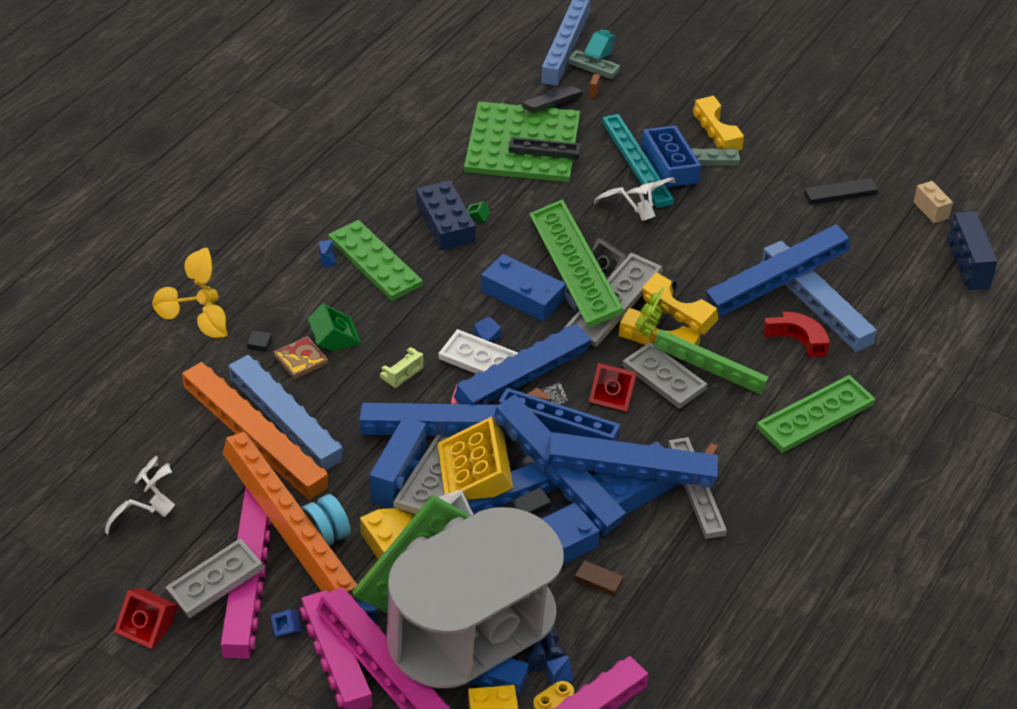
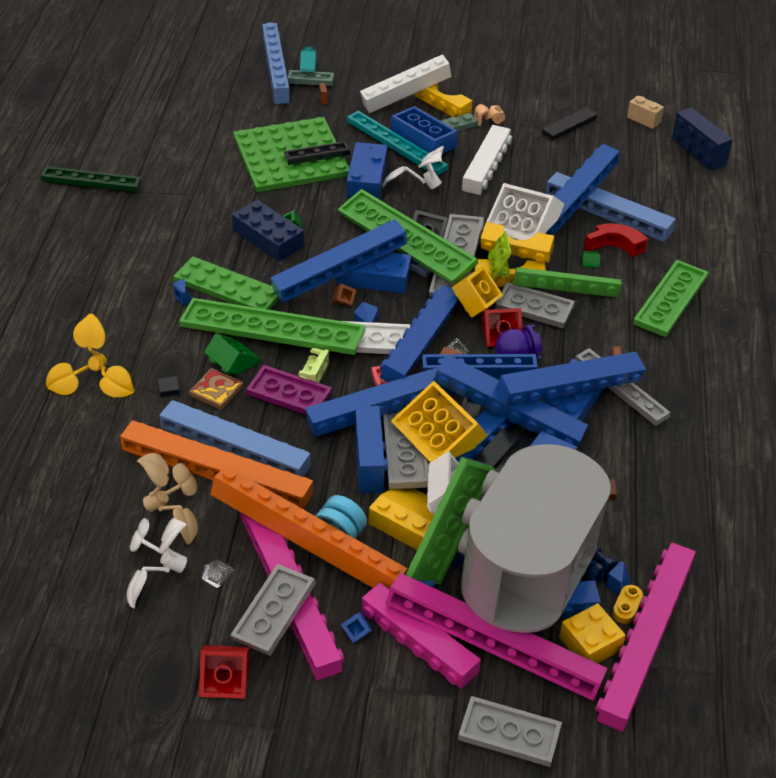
camera: 25 degrees left, 0 degrees up
black tile [522,85,583,113] -> none
none -> dark green plate [41,166,142,192]
none -> tan plant [137,453,198,545]
none -> bright green plate [179,298,366,355]
none -> clear slope [202,560,234,588]
none -> magenta plate [246,365,332,415]
none -> blue brick [271,219,407,303]
none -> dark orange slope [332,284,356,307]
none -> blue brick [347,142,388,199]
none -> white brick [360,54,451,113]
none -> yellow brick [451,265,503,318]
none -> white brick [462,125,512,195]
none -> light nougat leg [474,104,505,126]
none -> white slope [483,183,565,240]
none -> dark purple tile [495,324,542,361]
none -> green slope [581,251,601,267]

